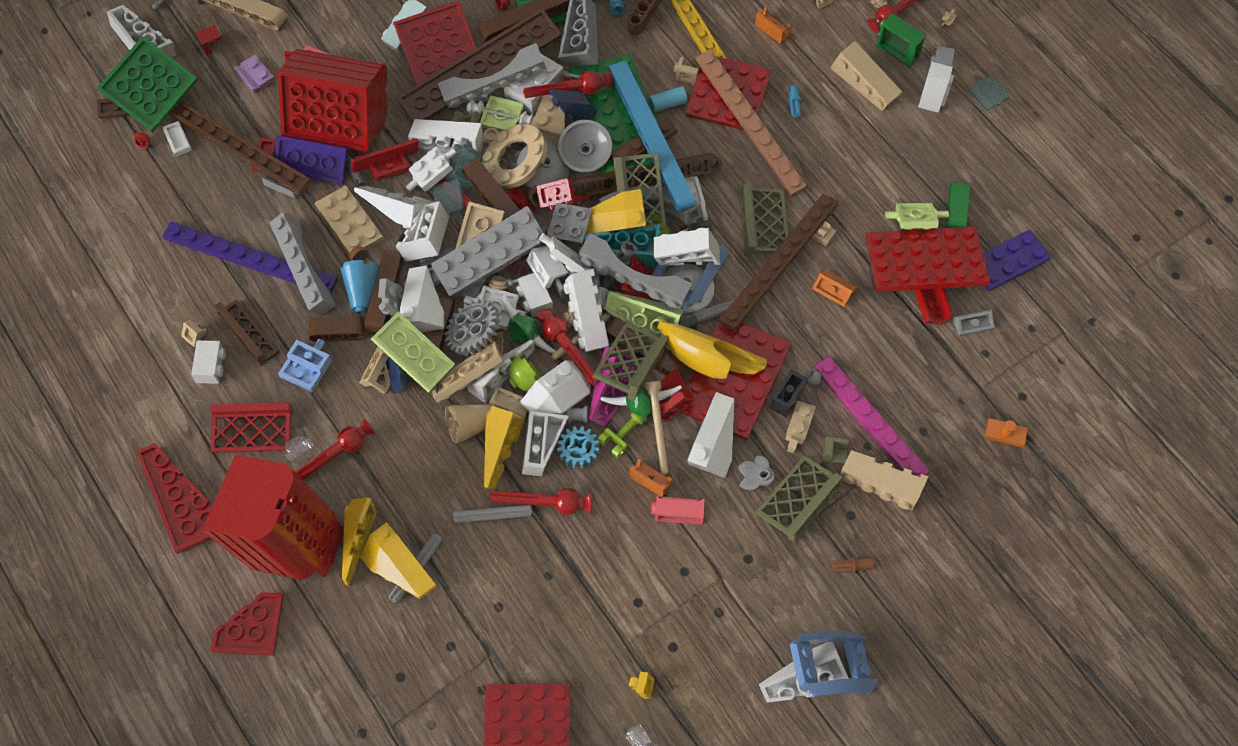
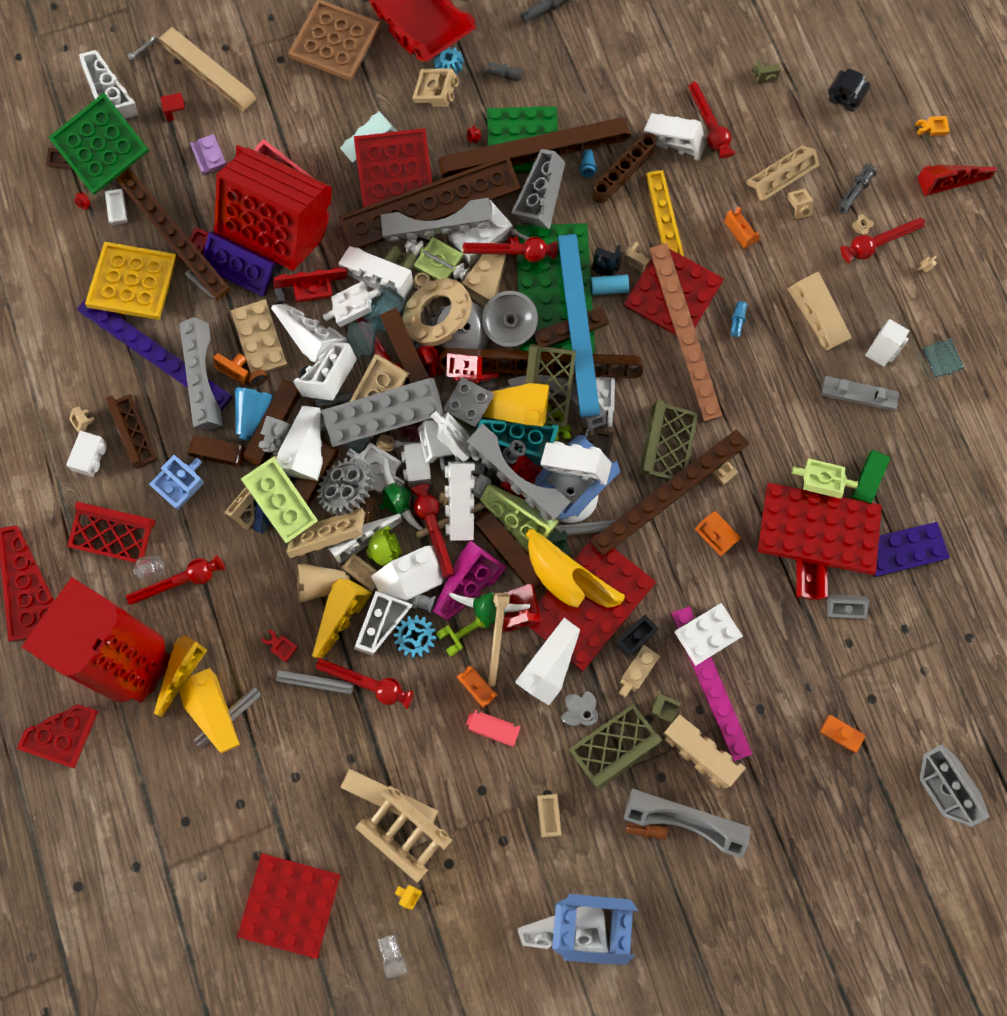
camera: 15 degrees right, 10 degrees up
dark blue slope [549,89,598,122] -> none
olive fence [593,323,669,401] -> none
light grey hinge [806,369,822,386] -> none
green window [877,14,926,68] -> none
light grey brick [930,46,955,67] -> none
none -> yellow plate [85,242,177,320]
none -> orange tile [213,353,249,386]
none -> red plate [261,630,299,663]
none -> tan beam [340,769,439,823]
none -> tan fence [355,786,452,883]
none -> tan plate [537,794,562,838]
none -> black bracket [592,245,623,276]
none -> light grey arch [624,789,750,859]
none -> white plate [674,603,743,666]
none -> light grey hinge [821,376,899,411]
none -> light grey wedge [920,744,990,827]

